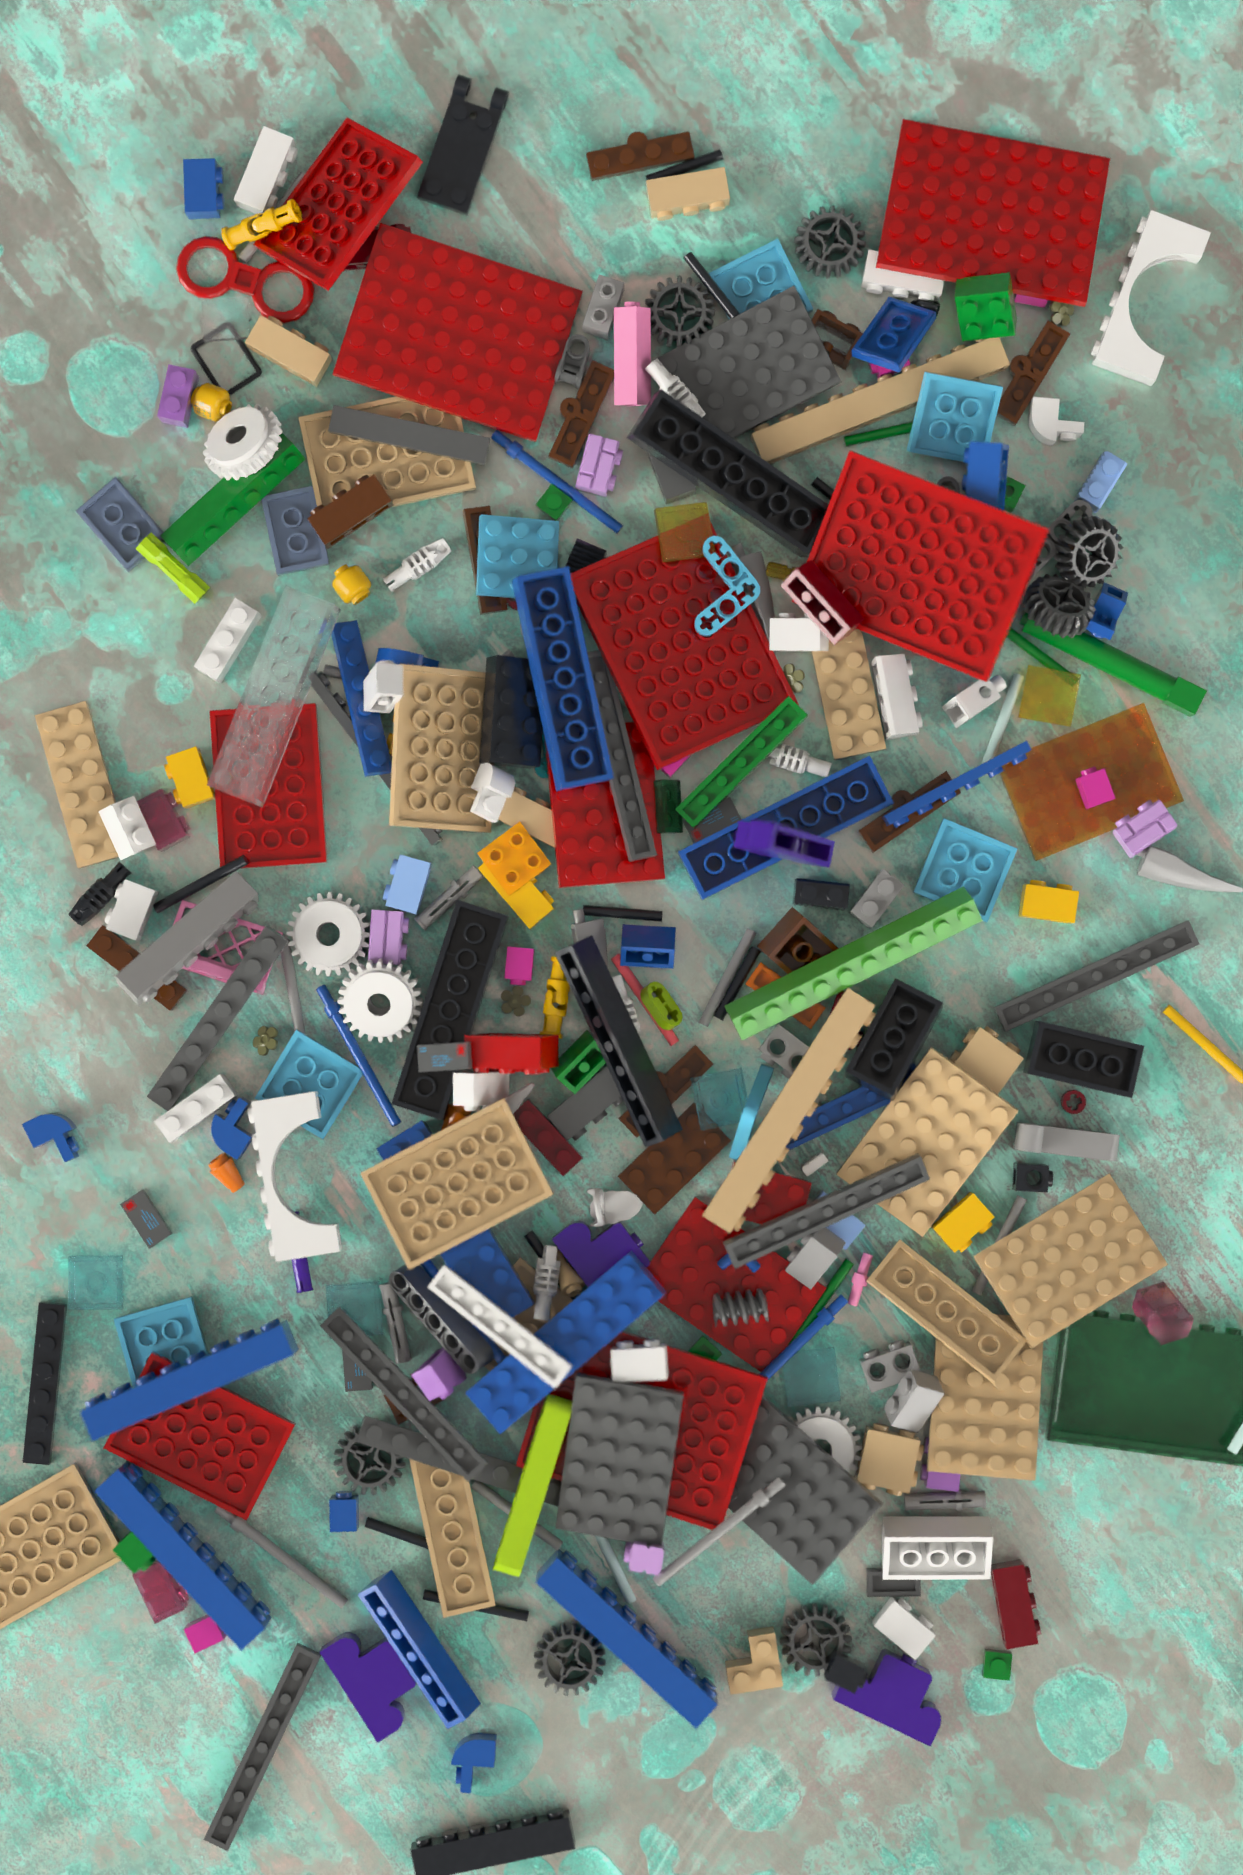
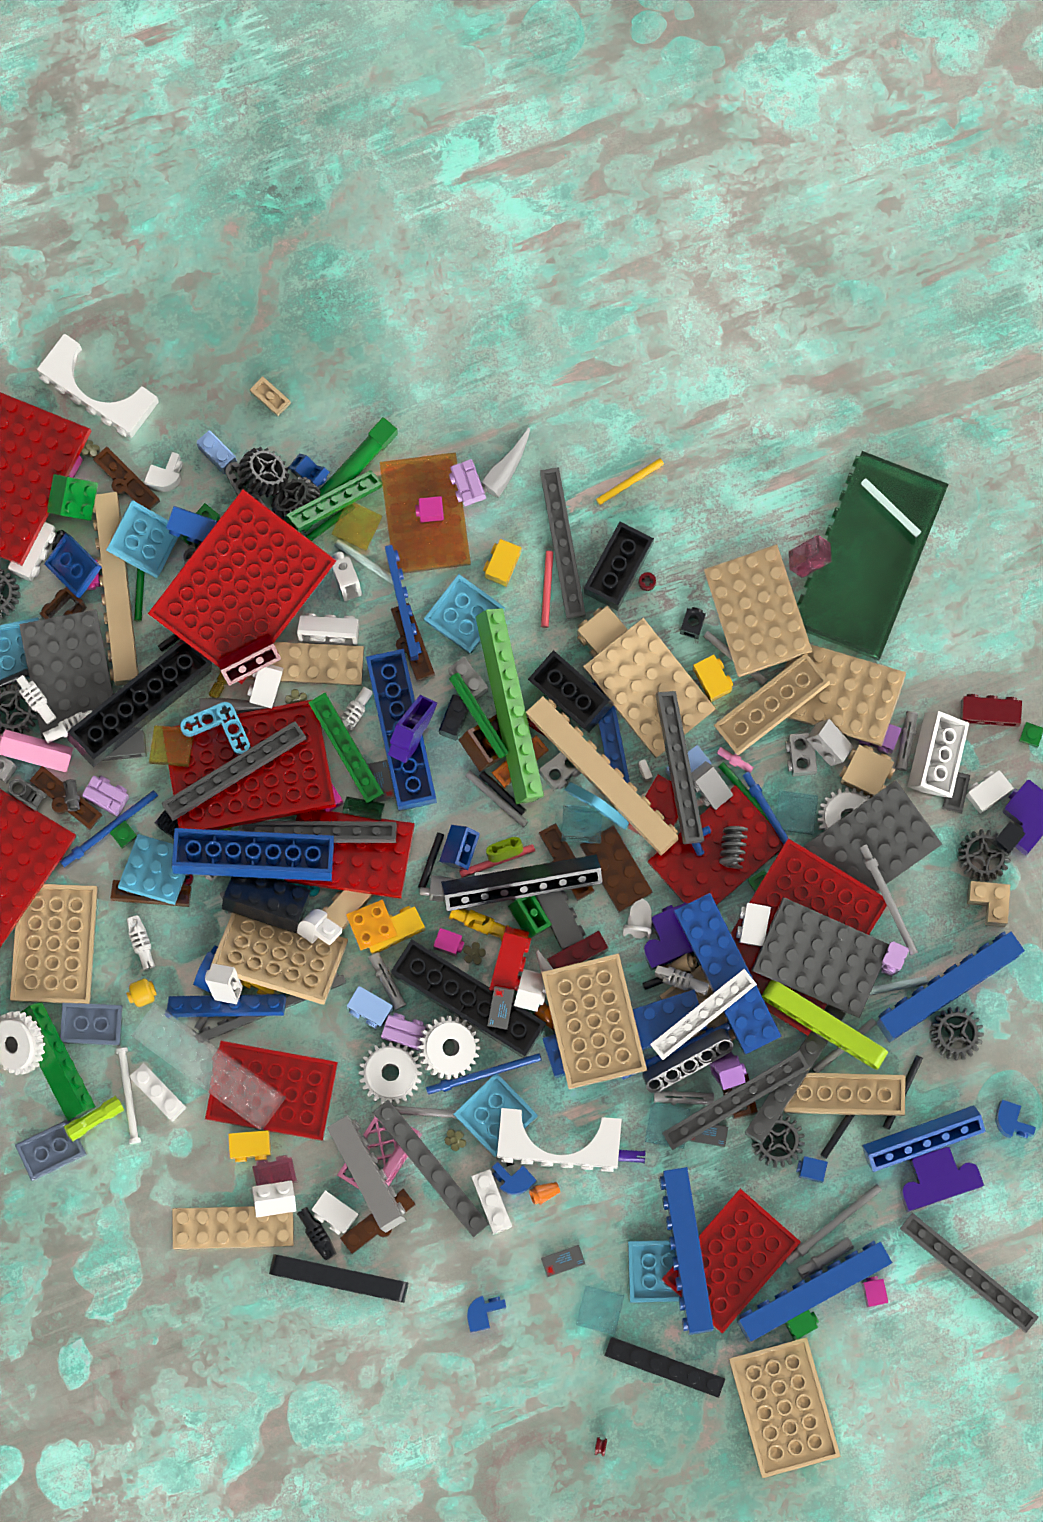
camera: 75 degrees left, 10 degrees down
clear pink brick [132,1560,189,1624] -> none
black bar [153,855,249,913] -> none
reddish brown brick [307,474,394,549] -> none
dark grey tile [328,405,490,465] -> none
light grey beam [1014,1122,1120,1161] -> none
none -> white hinge [16,675,56,724]
none -> dark grey pin [63,779,80,811]
none -> white bar [116,1047,141,1144]
none -> dark grey plate [162,721,306,821]
none -> tan plate [250,376,291,416]
none -> black beam [269,1254,409,1303]
none -> plate [284,470,383,532]
none -> green axle [449,673,509,758]
none -> coral bar [541,551,553,628]
none -> light grey pin [796,1237,854,1279]

